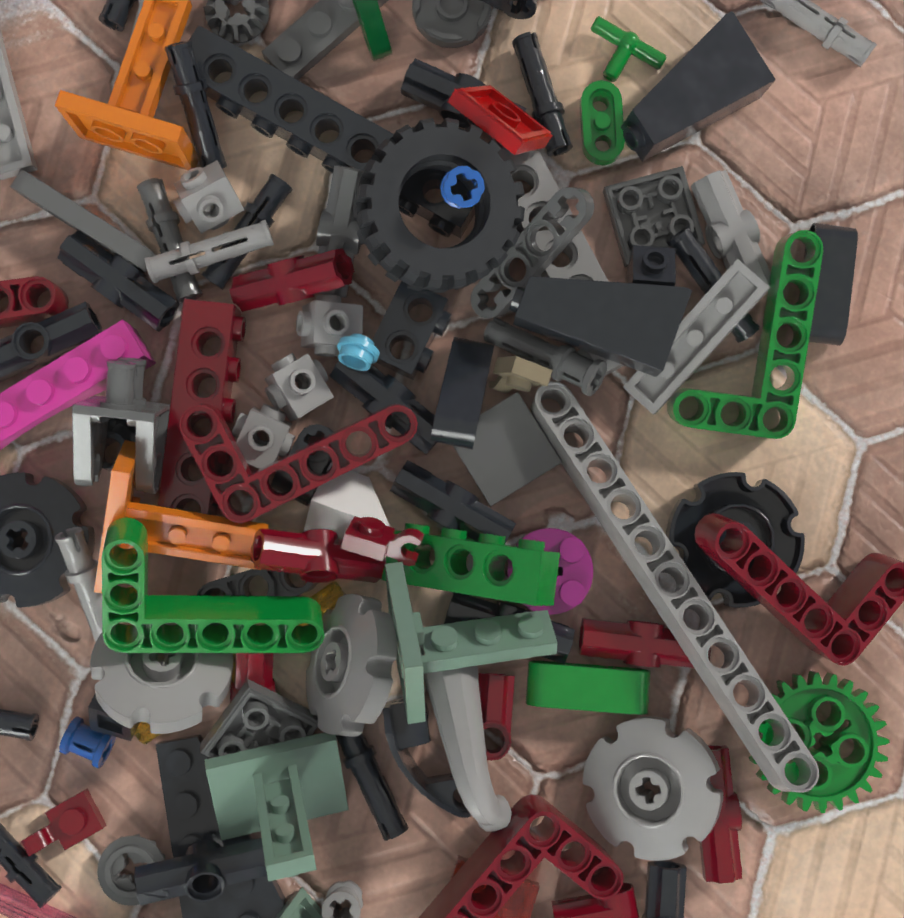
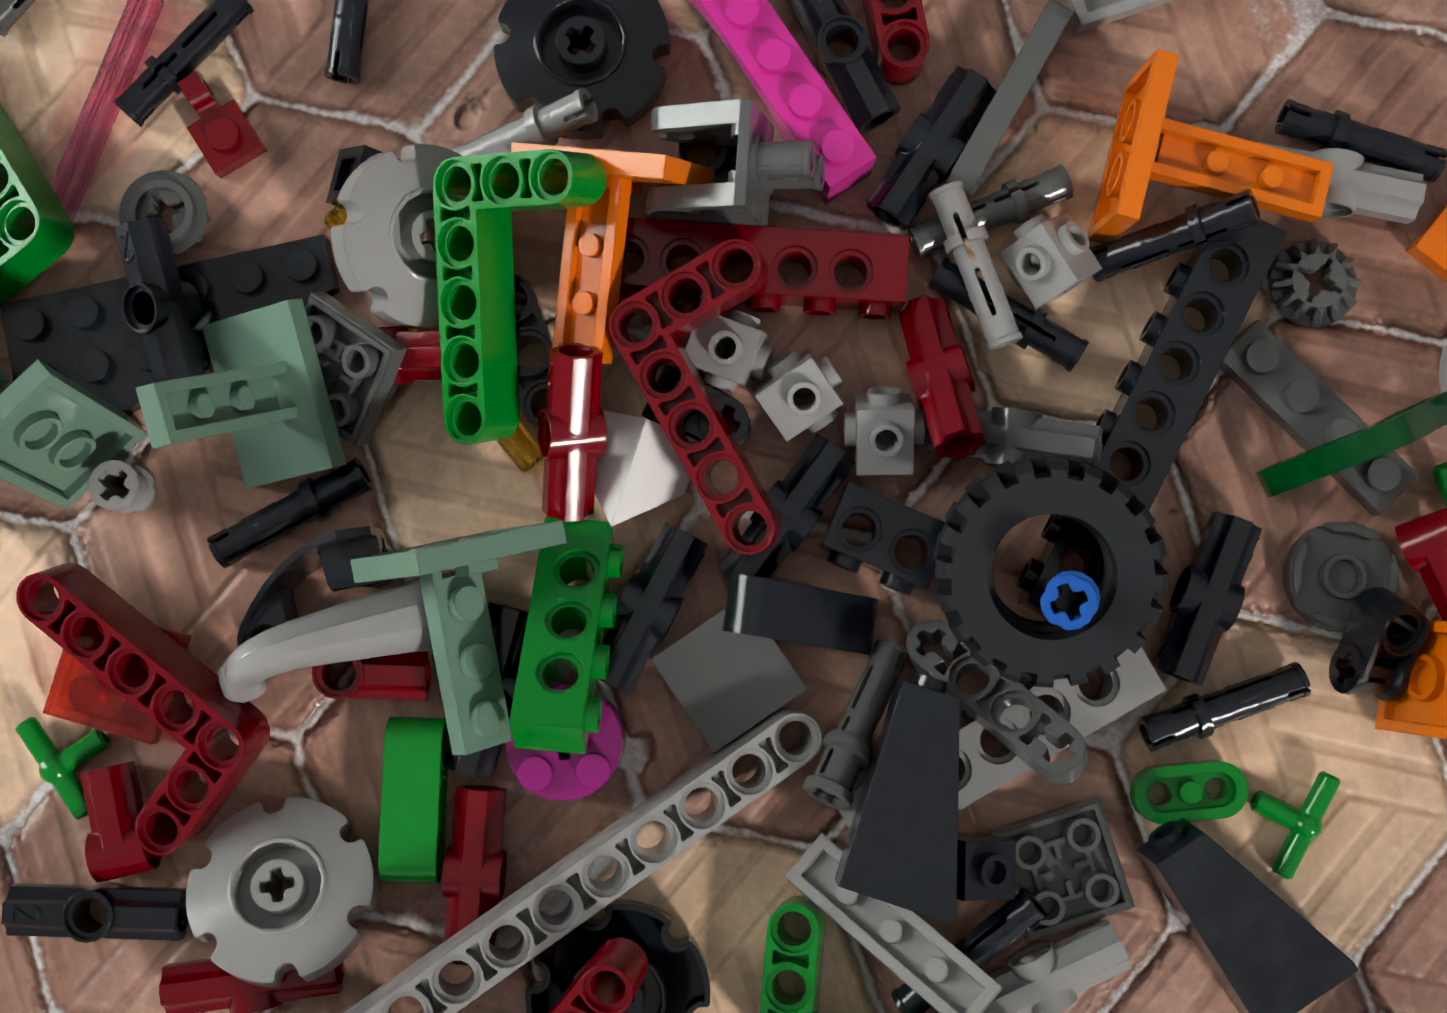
camera: 85 degrees right, 0 degrees up
blue bush [59,716,116,769] -> none
light grey piece [306,594,397,737] -> none
medium azure plate [337,333,380,371] -> none
dark red plate [341,516,424,566] -> none
red tile [447,85,553,155] -> none
dark tan plate [489,356,553,393] -> none

